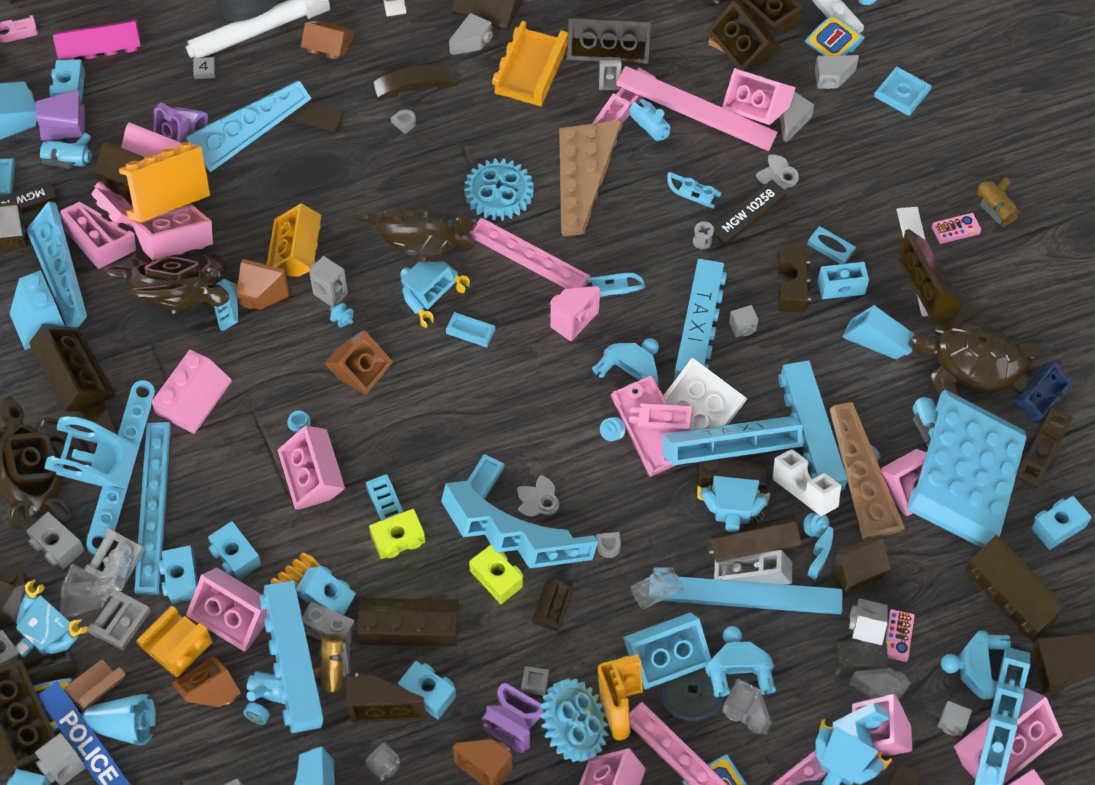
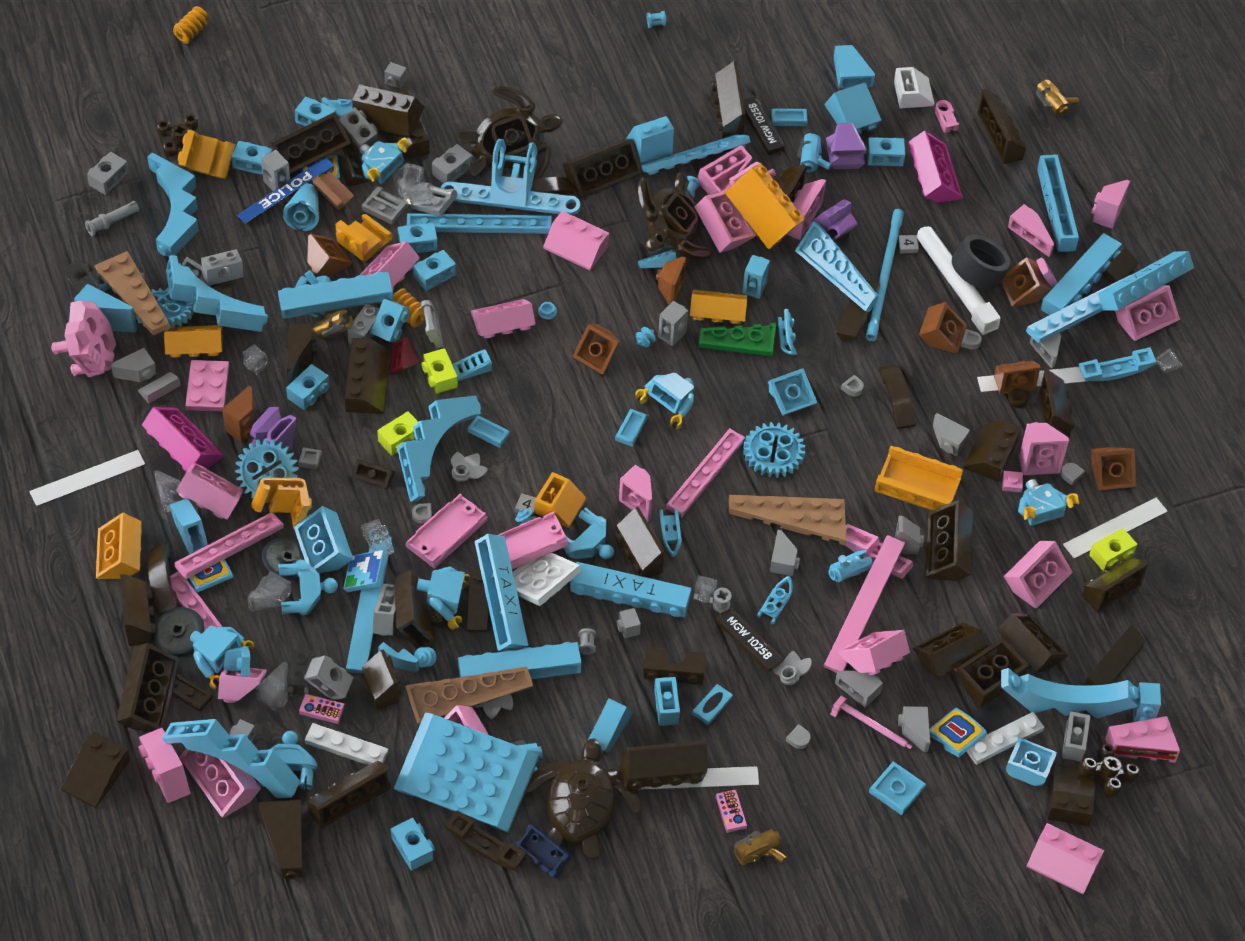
camera: 90 degrees right, 5 degrees down
dark brown animal [356,211,477,262] -> none
bright pink hinge [629,404,693,431] -> none
white arch [773,449,841,516] -> none
none -> white plate [305,723,388,764]
none -> tile [343,550,387,592]
none -> dark red slope [389,337,420,375]
none -> bright pink piece [406,493,488,569]
none -> light grey plate [421,300,444,349]
none -> light grey tile [515,493,536,517]
none -> light orange slope [534,472,586,528]
none -> light grey bush [578,628,596,655]
none -> slope [615,507,665,578]
none -> medium azure bush [686,176,700,199]
none -> clear plate [694,576,718,603]
none -> green wing [698,323,776,357]
none -> medium azure brick [743,255,770,299]
none -> medium azure slope [768,368,817,415]
none -> light grey slope [770,530,800,576]
none -> medium azure piece [778,309,797,355]
none -> light grey tile [786,724,810,749]
none -> bright pink piece [830,695,912,749]
none -> medium azure piece [865,209,904,341]
none -> light grey tile [960,329,982,350]

